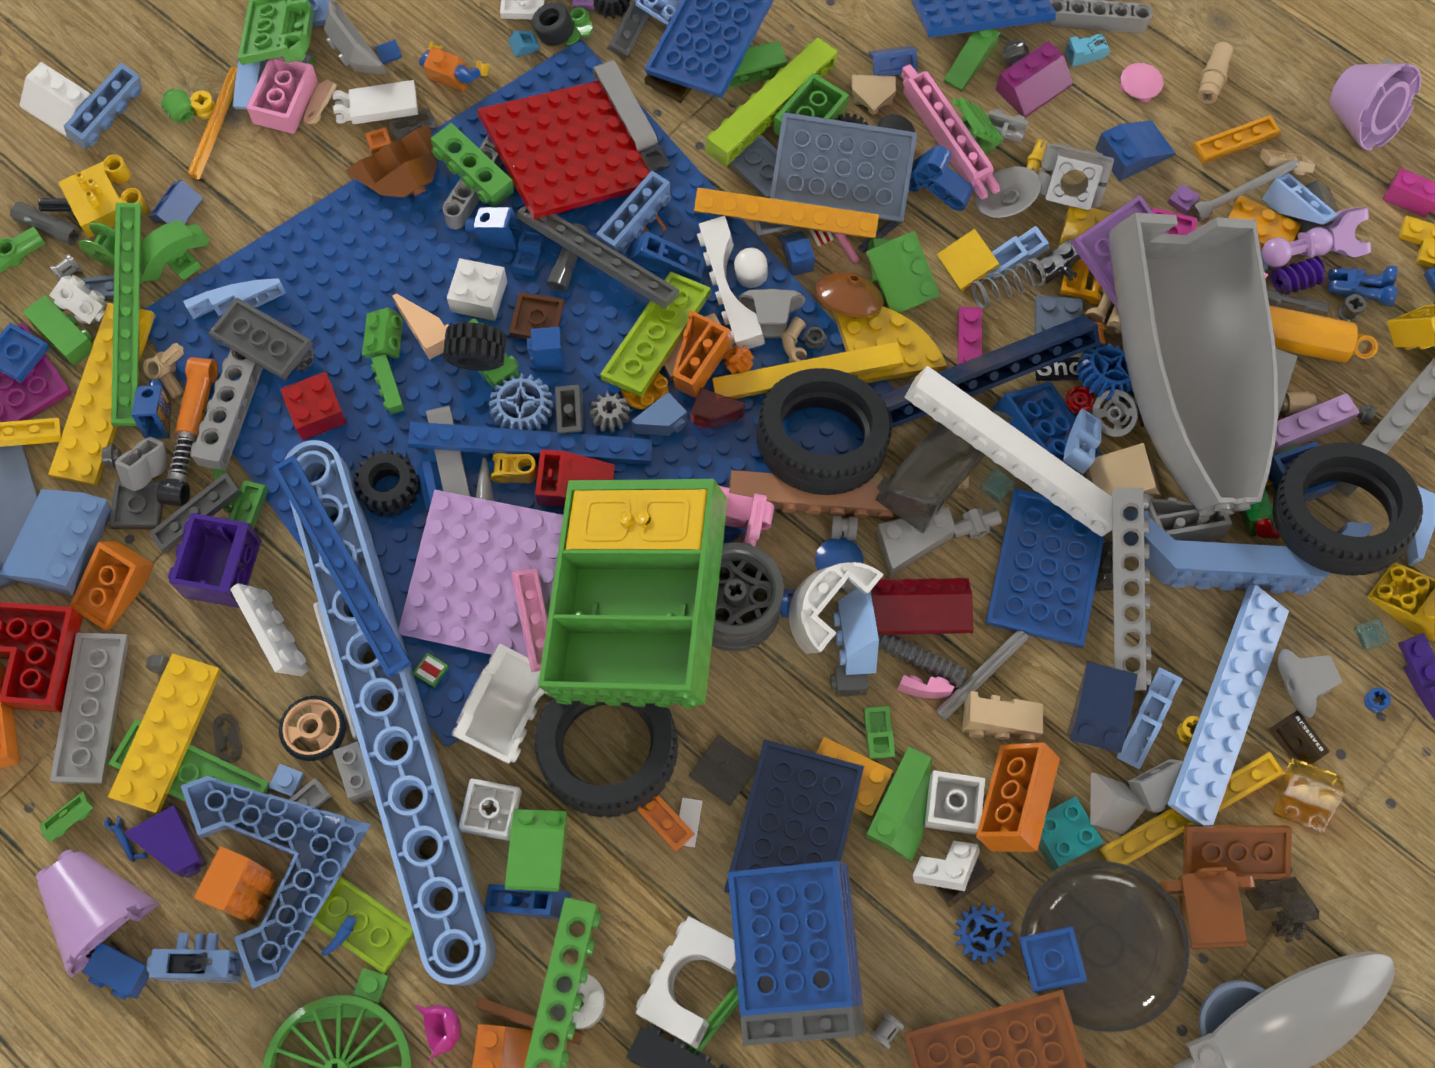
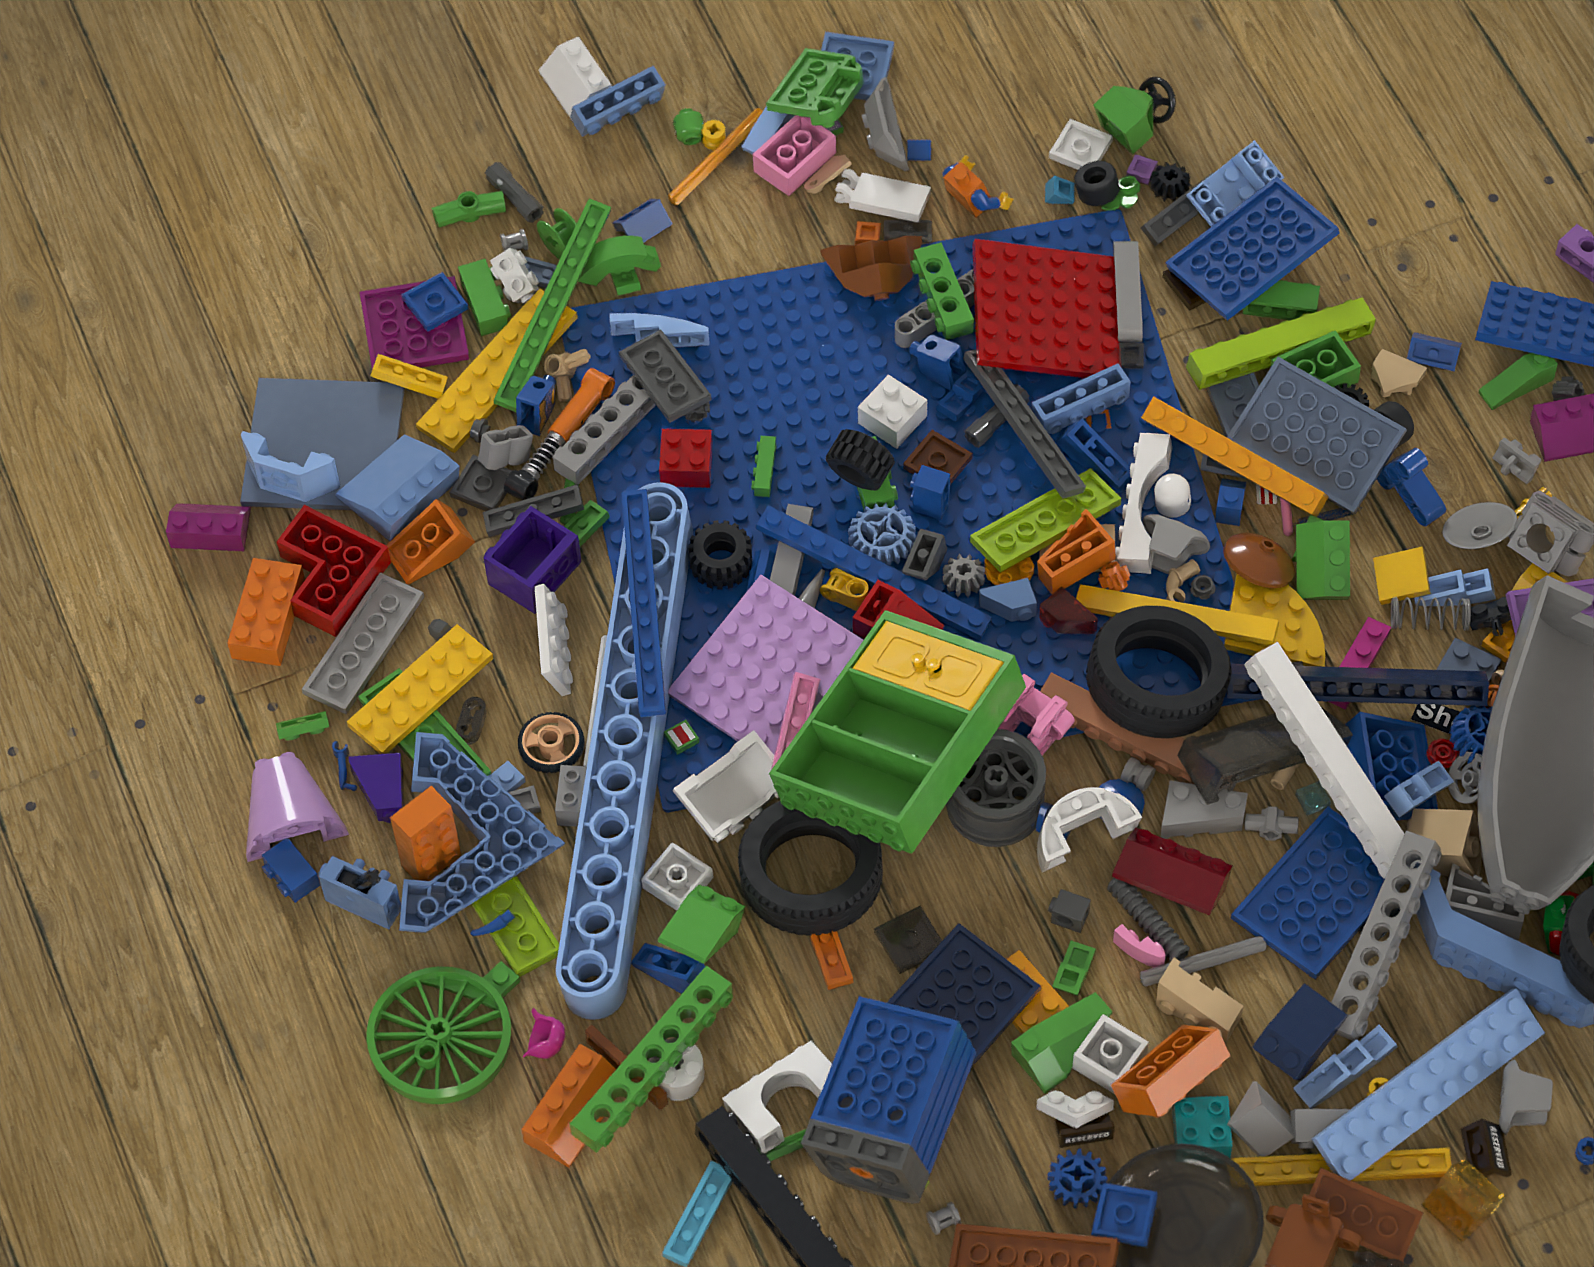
camera: 30 degrees right, 10 degrees down
yellow piece [38,154,149,238] -> none
bright green bracket [362,307,403,359] -> none
light nougat slope [393,294,449,360] -> none
white sticker [679,797,703,848] -> none
light blue slope [833,588,879,675] -> none
bright pink hinge [901,65,1000,200] -> none
bright green plate [951,97,1004,155] -> none

